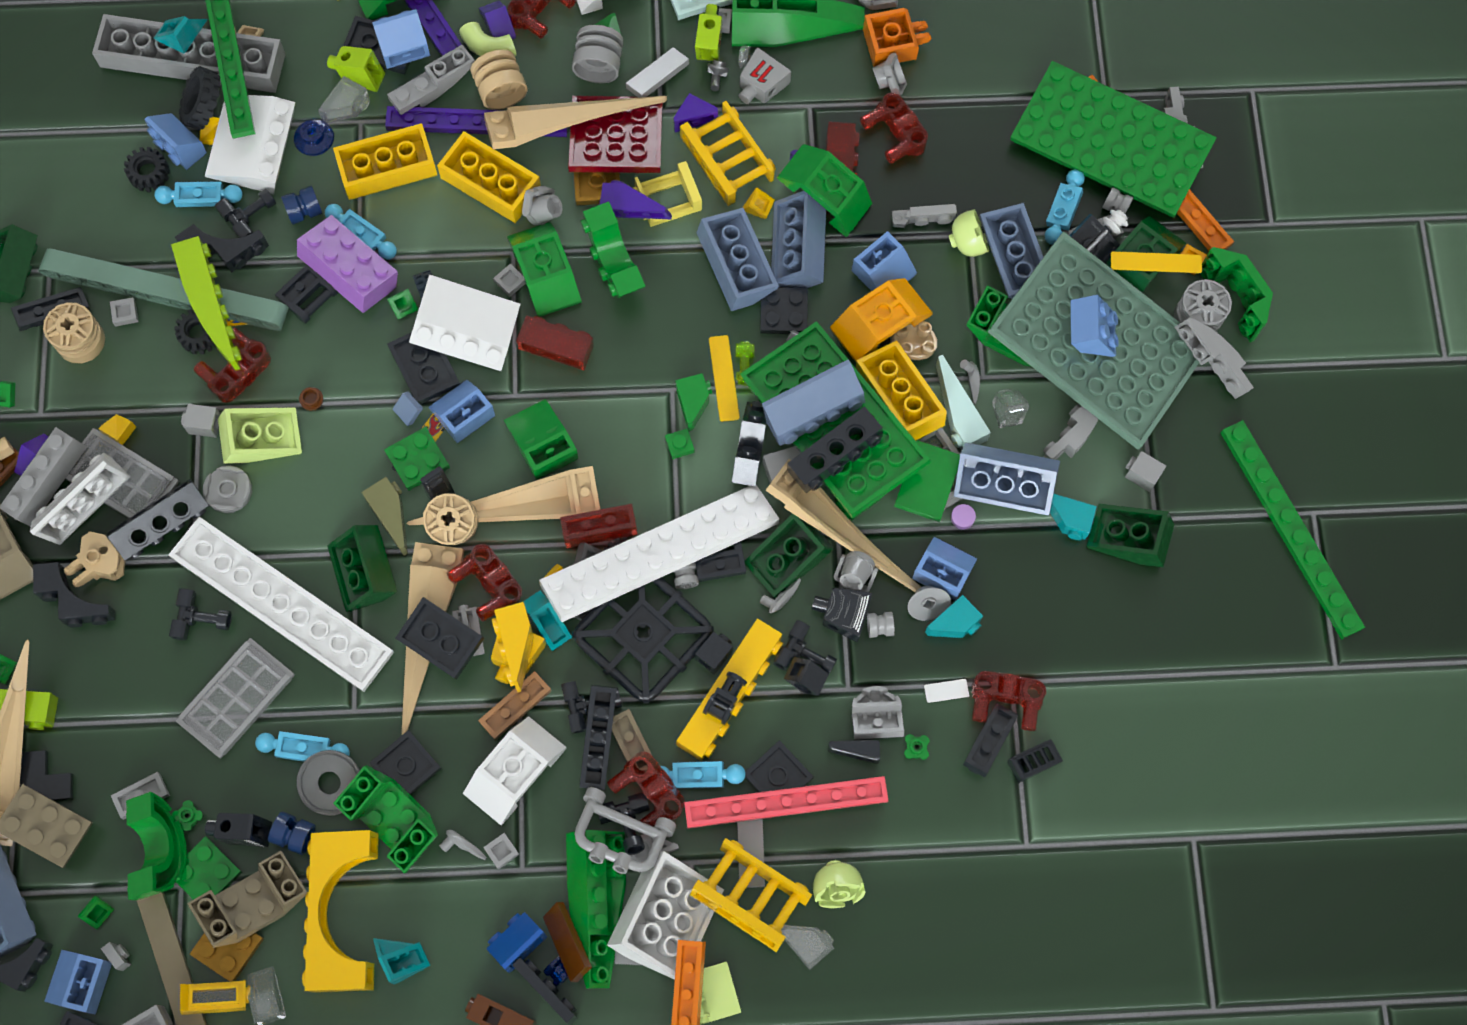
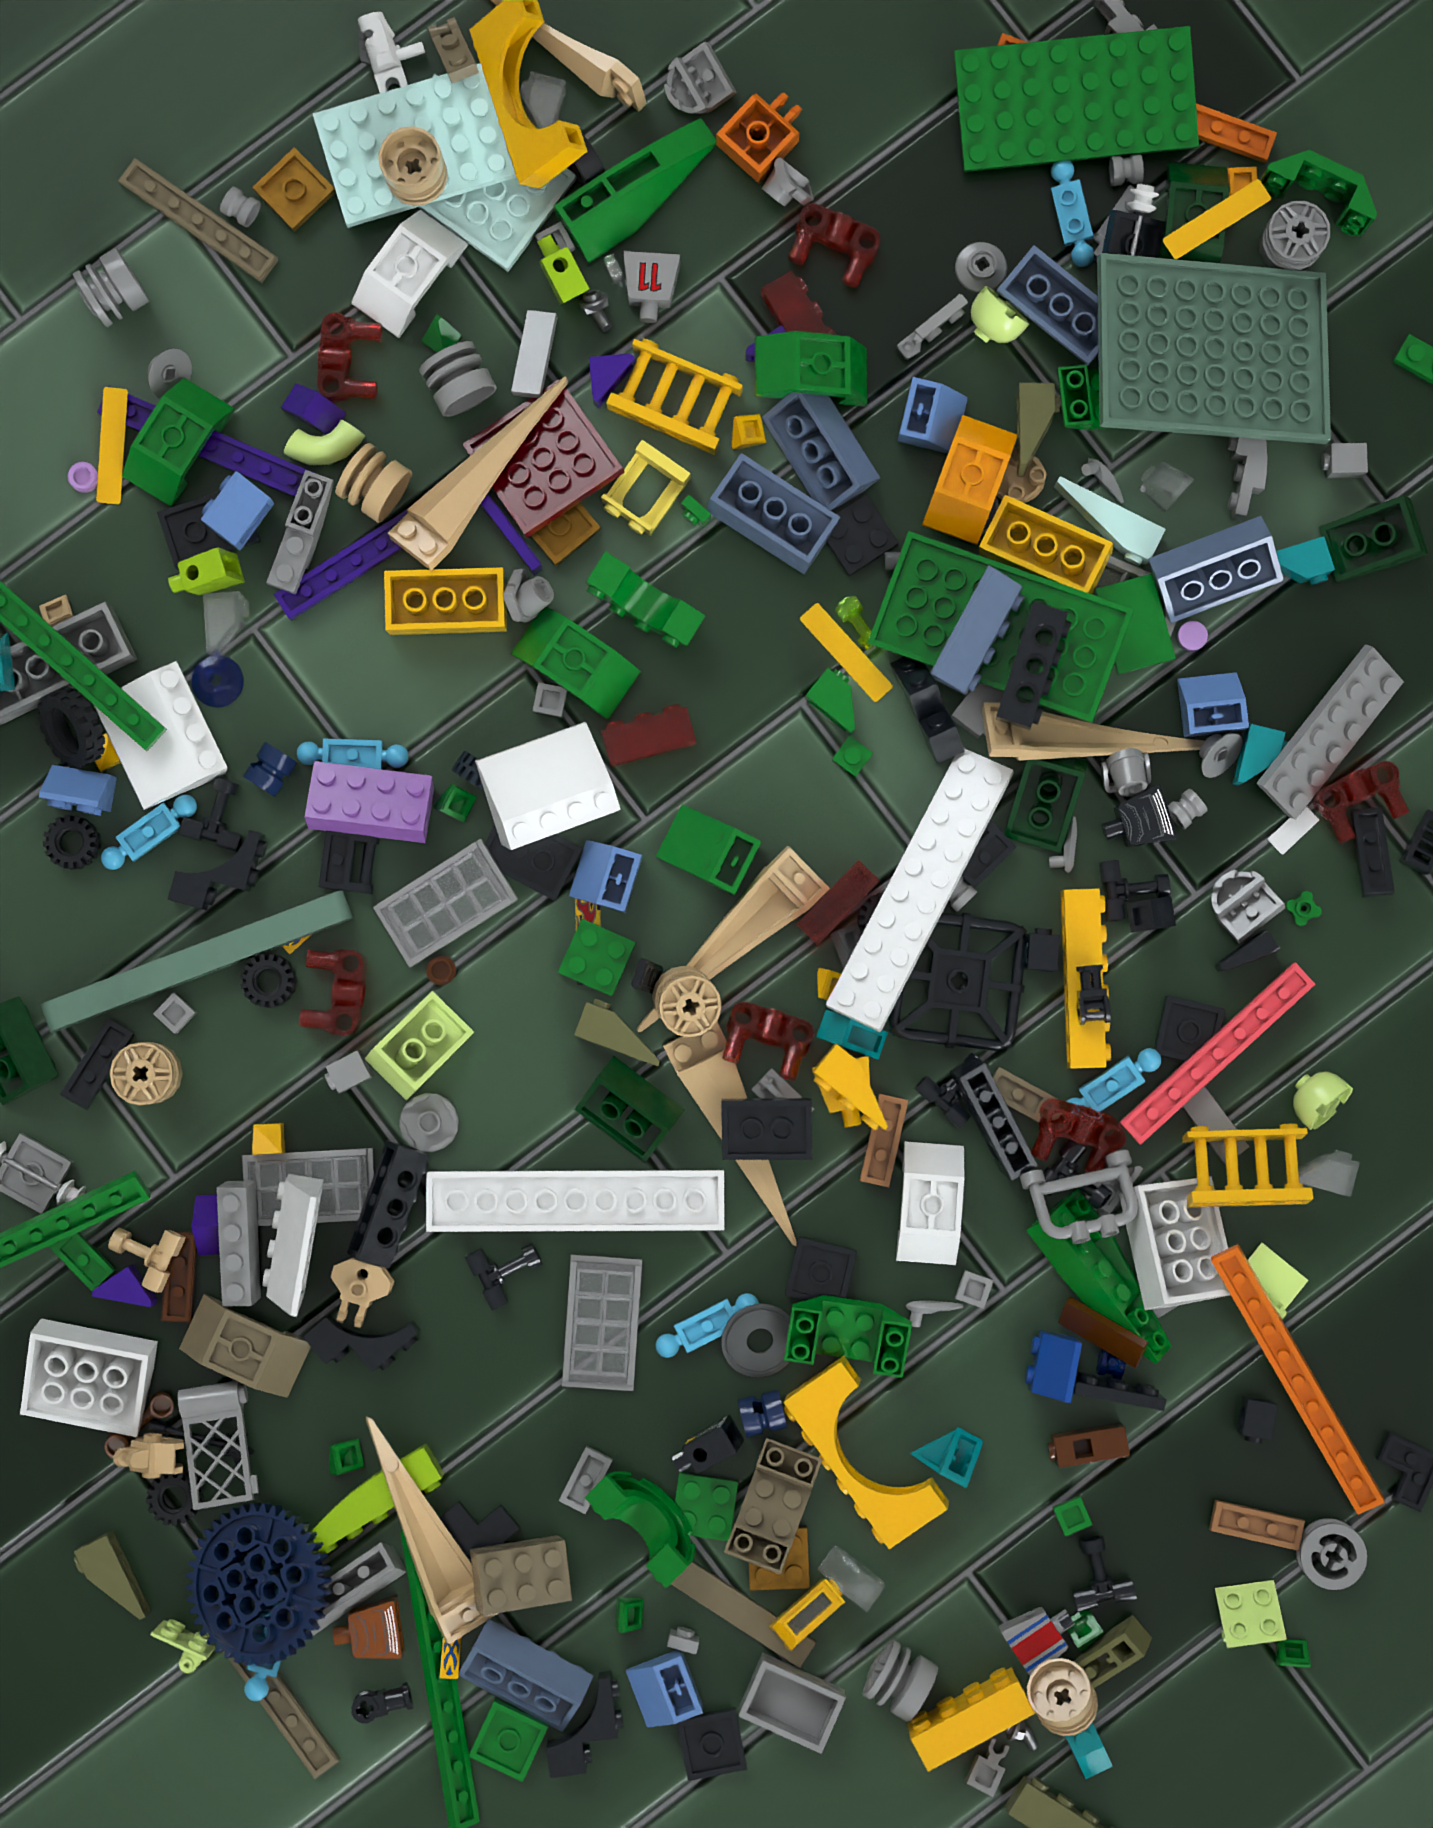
camera: 30 degrees left, 15 degrees up
lime slope [171,236,242,370] -> none
green plate [172,800,203,831] -> none
yellow brick [333,123,437,200] -> none
sand blue tile [393,392,423,426] -> none
dark purple slope [600,180,672,220] -> none
medium blue slope [1071,295,1119,357] -> none
light grey slope [1175,317,1254,399] -> none
none -> clear piece [373,839,518,968]
none -> dark purple tile [480,495,542,576]
none -> green plate [681,495,711,528]
none -> light grey piece [955,242,1007,294]
none -> olive slope [1016,383,1060,477]
none -> light grey plate [1256,644,1404,820]

